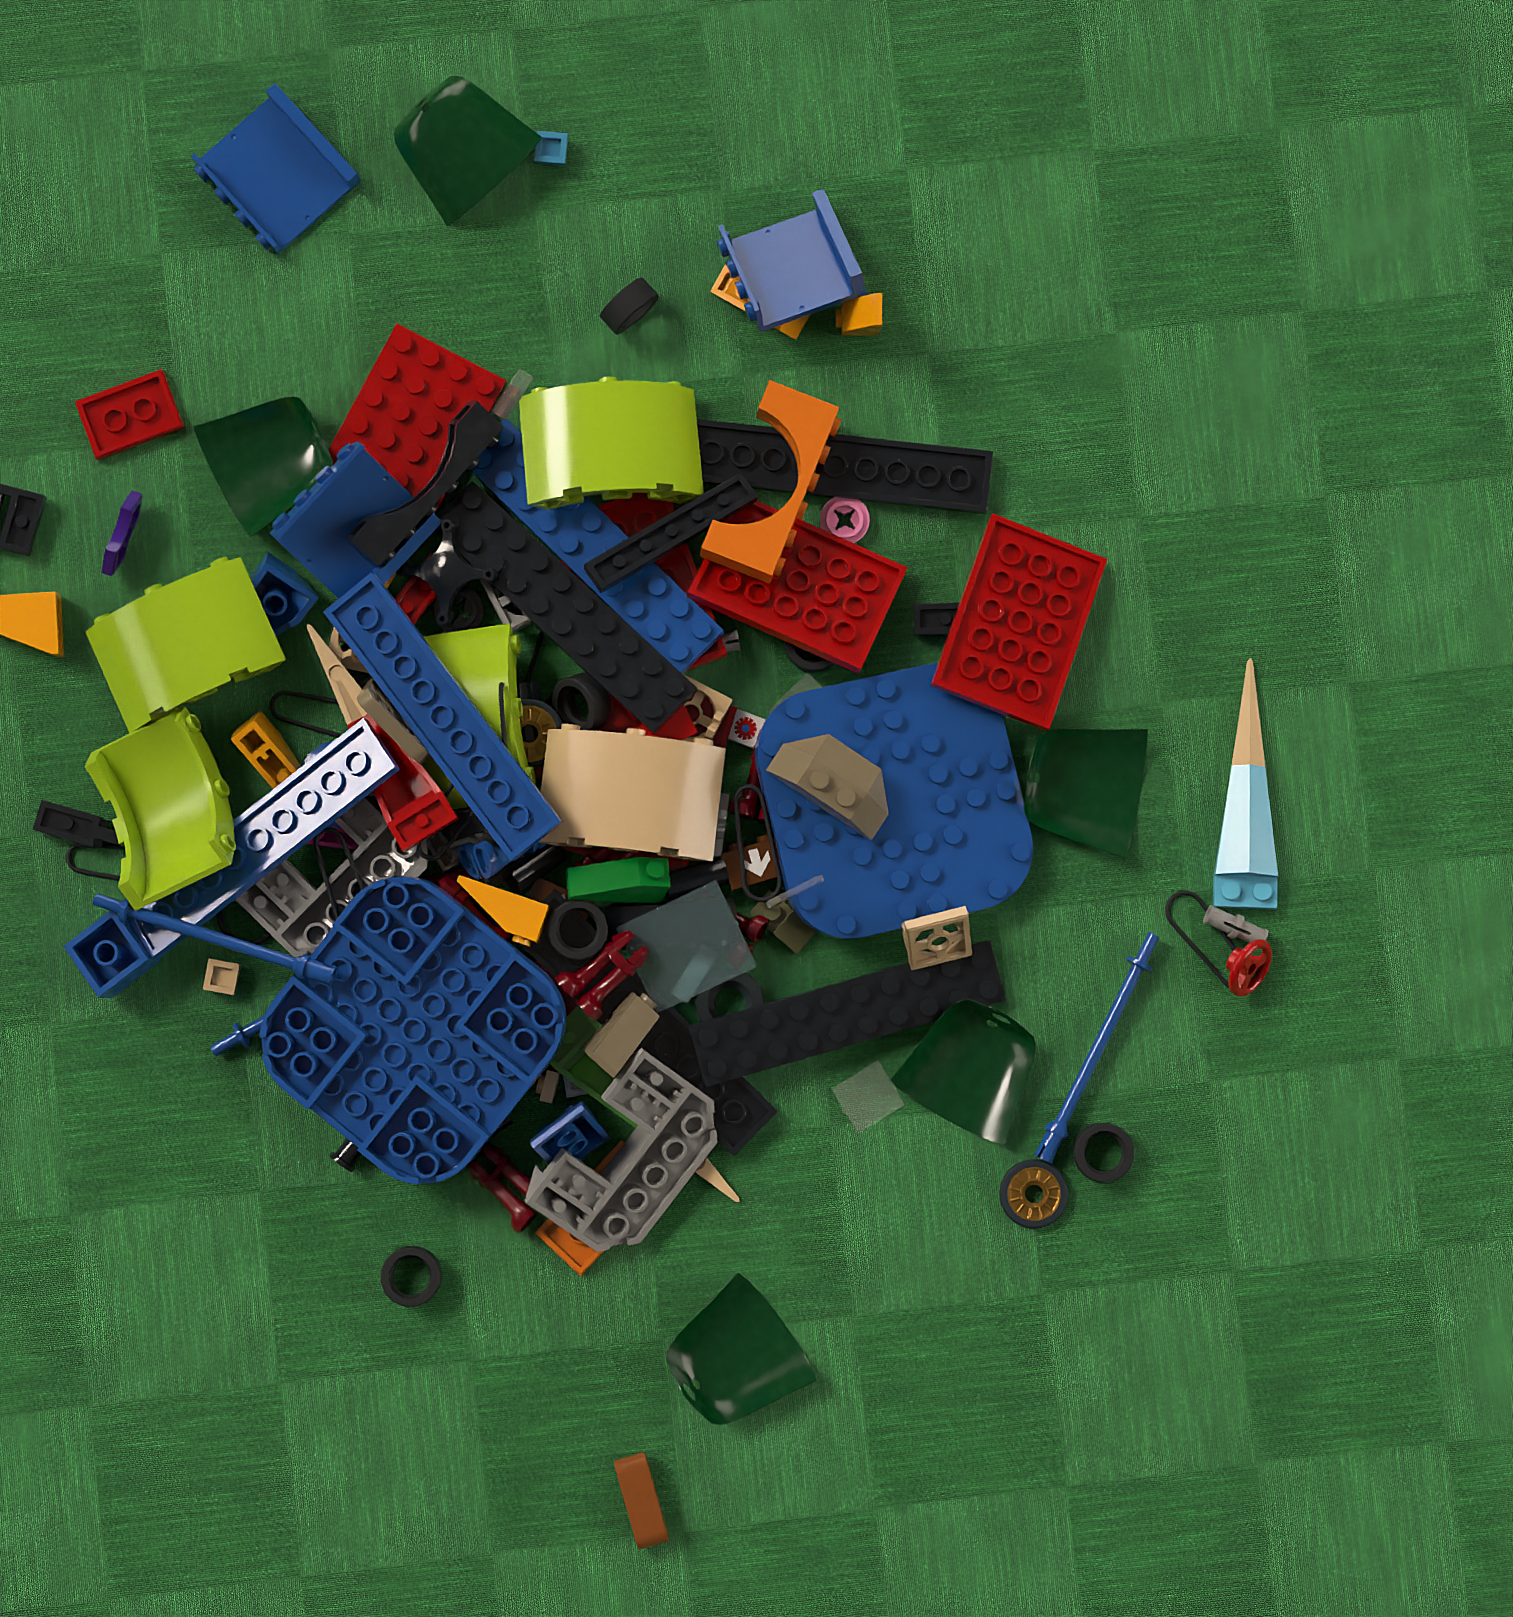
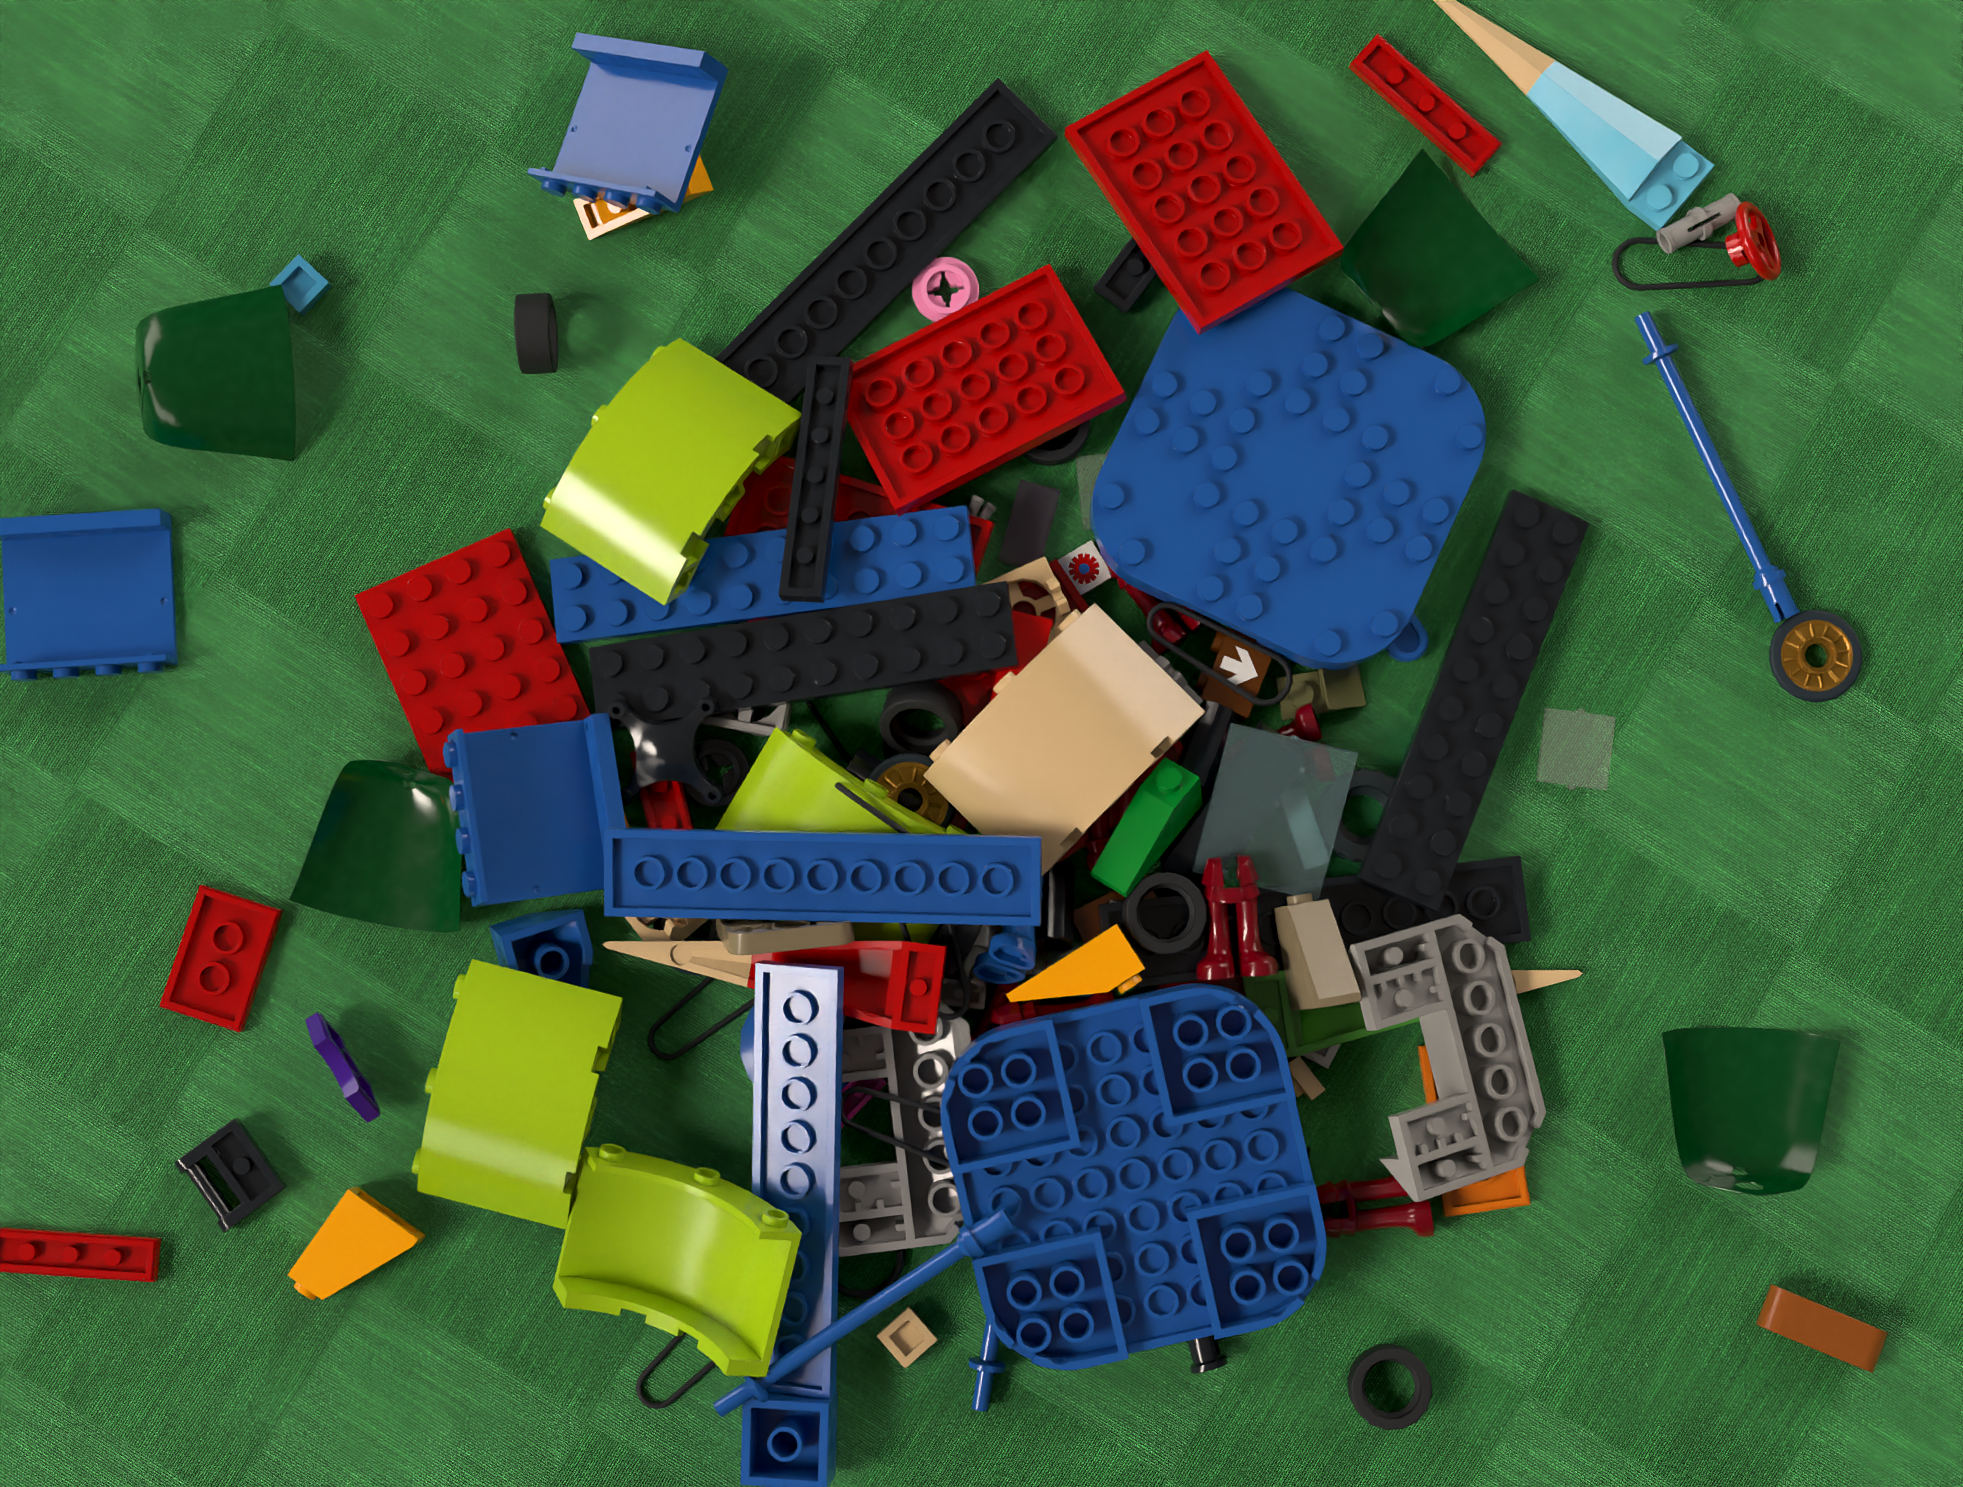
camera: 45 degrees left, 0 degrees up
black hinge [32,800,121,848] -> none
light orange slope [231,710,301,789] -> none
black arch [345,401,504,566] -> none
clear piece [492,369,534,420] -> none
blue slope [530,1101,611,1164] -> none
orange arch [700,380,842,584] -> none
dark tan wedge [765,734,888,841] -> none
clear piece [766,875,824,908] -> none
light orange slope [835,293,882,336] -> none
dark green piece [890,999,1036,1145] -> none
tan piece [901,906,972,970] -> none
black tyre [1073,1123,1134,1183] -> none
none -> tile [998,479,1061,568]
none -> red tile [1348,34,1502,178]
none -> blue tile [1386,612,1428,663]

